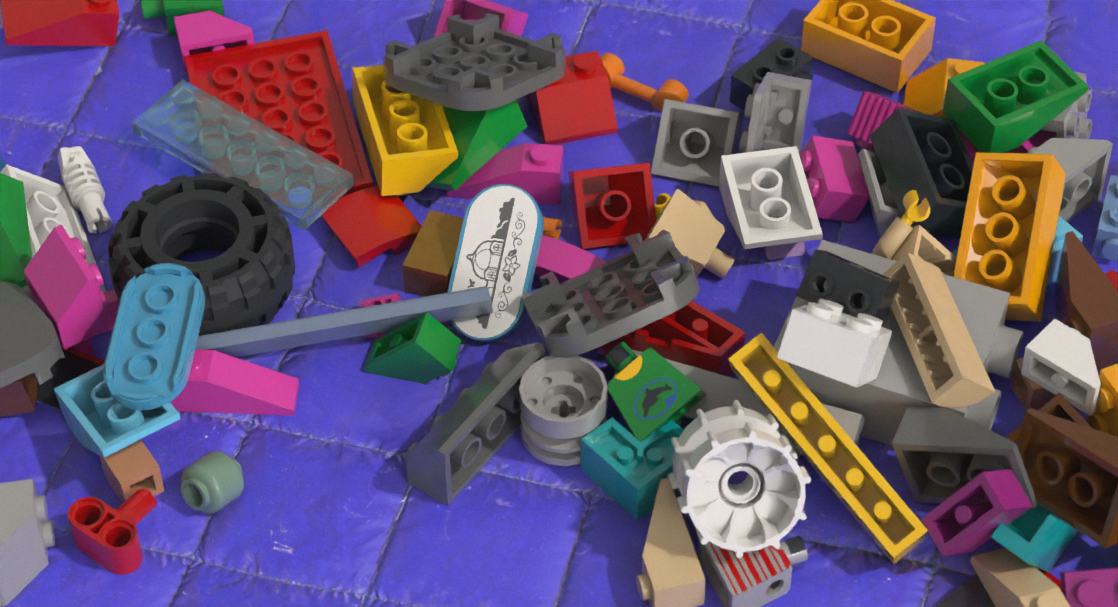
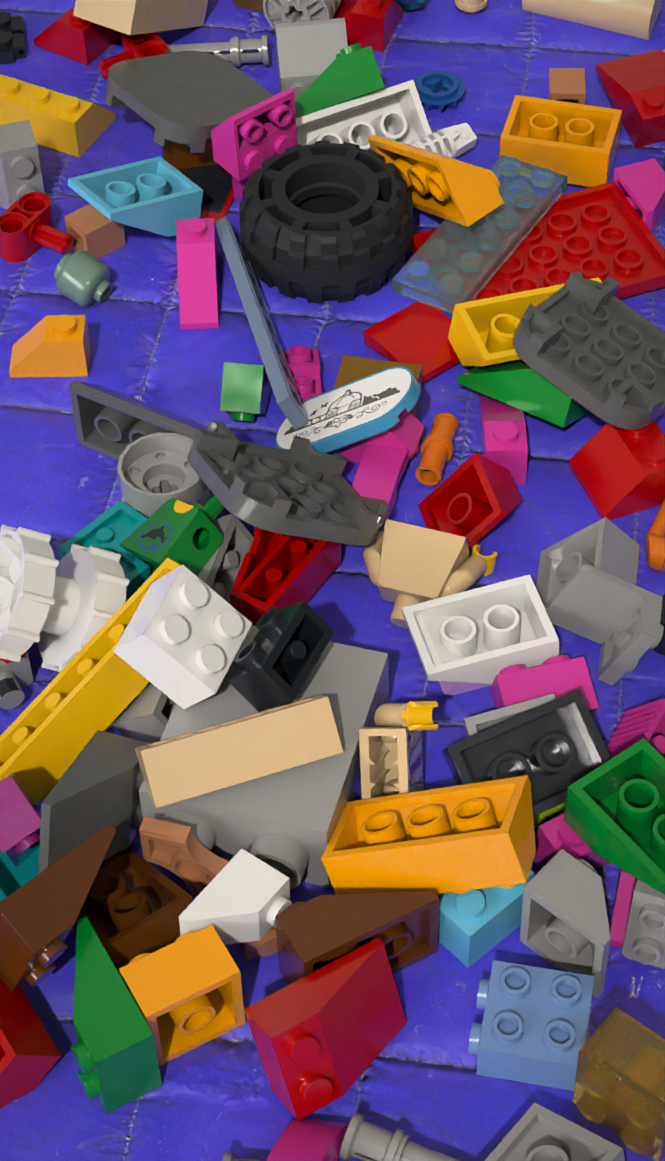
camera: 85 degrees right, 0 degrees up
dark azure tile [103,263,205,410] -> none
none -> light orange slope [9,315,91,378]
none -> nougat tile [139,816,229,897]
none -> light orange slope [367,135,504,227]
none -> light orange brick [499,95,622,188]
none -> nougat brick [548,68,586,105]

